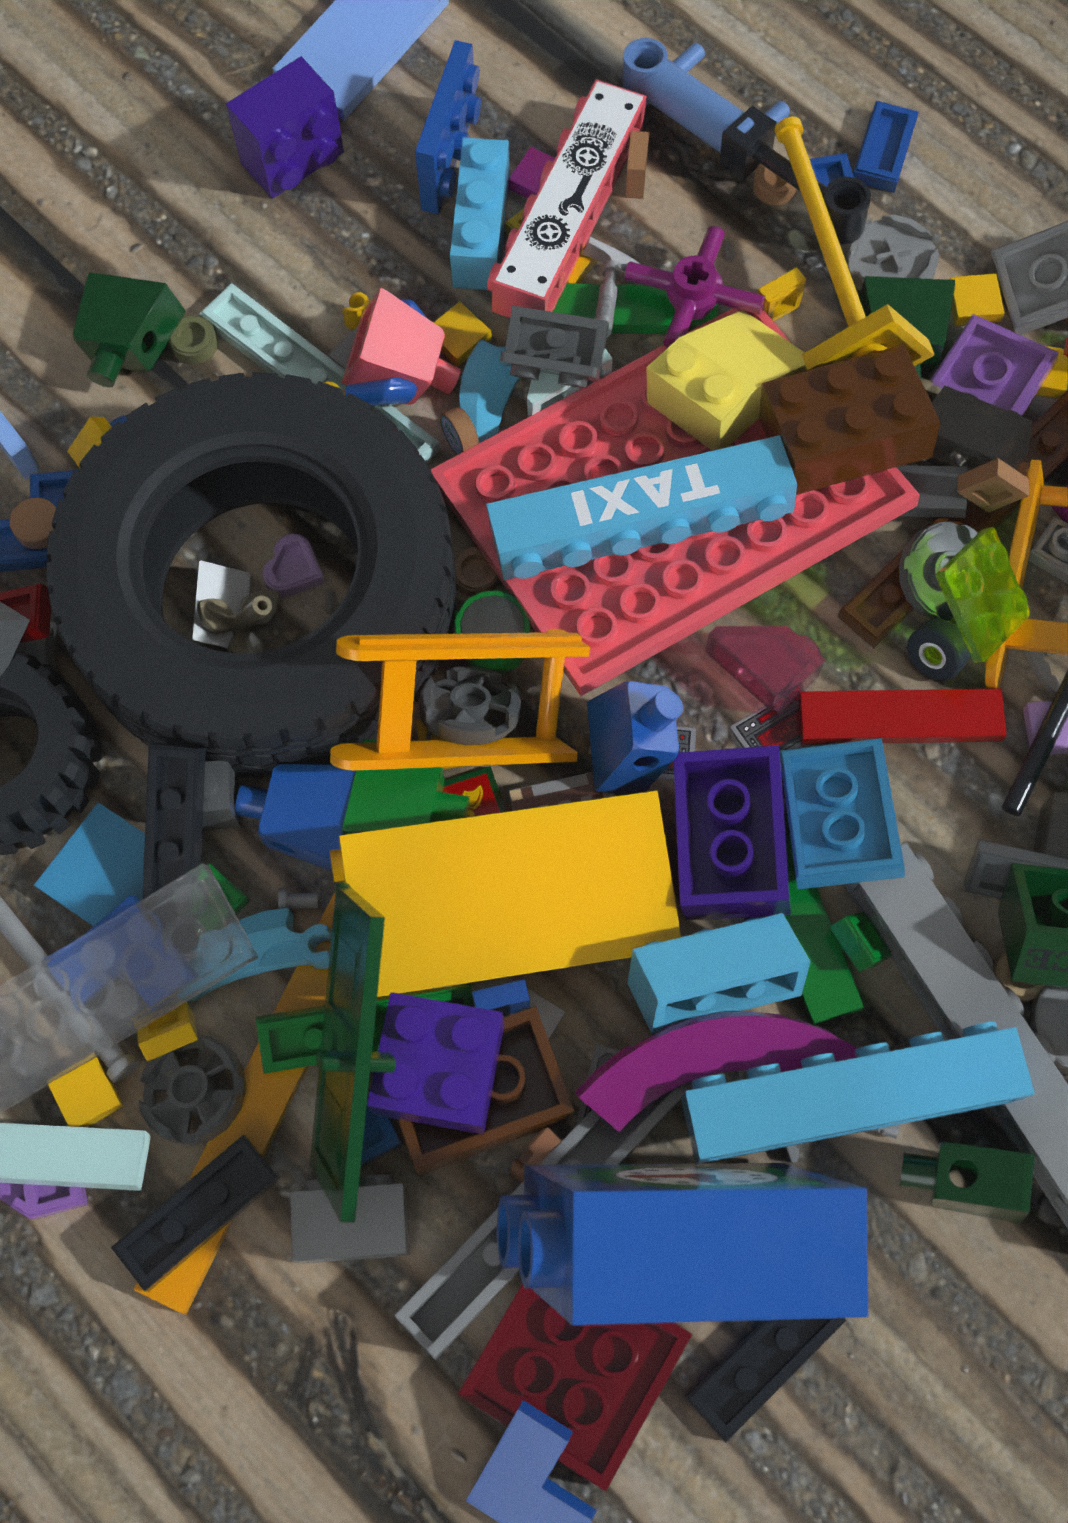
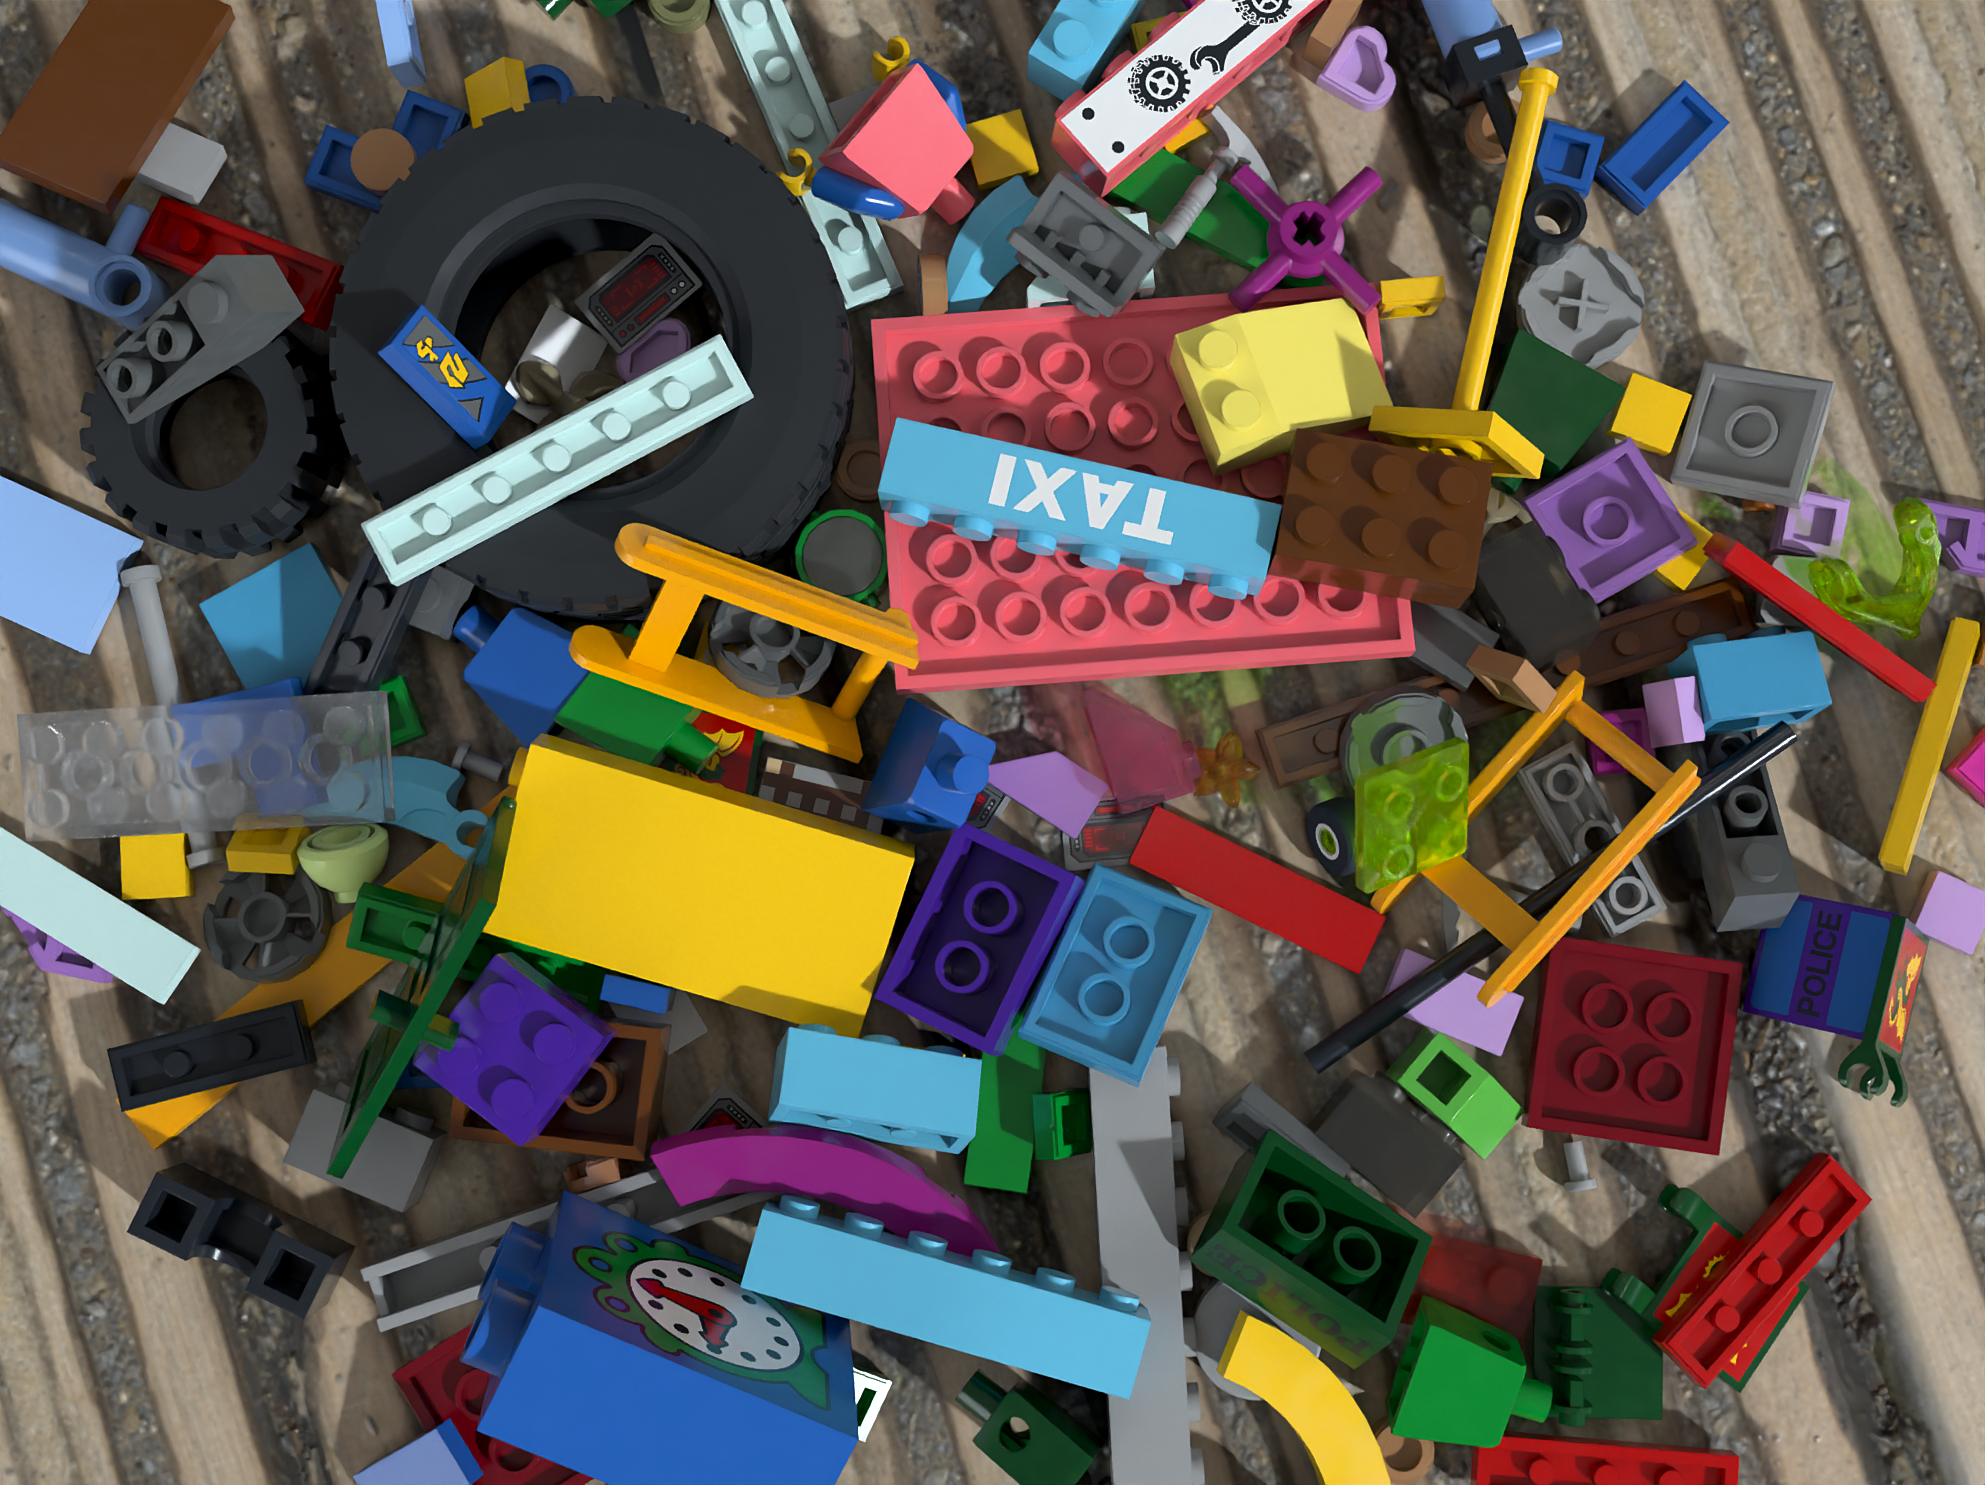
camera: 25 degrees right, 15 degrees up
none -> black arch [127,1162,356,1319]
none -> yellowish green brick [297,822,389,903]
none -> light aqua tile [361,334,754,586]
none -> tile [378,304,517,450]
none -> sticker [575,233,702,354]
none -> medium lavender tile [987,751,1110,840]
none -> clear orange plant [1192,731,1261,809]
none -> lavender tile [1315,26,1396,112]

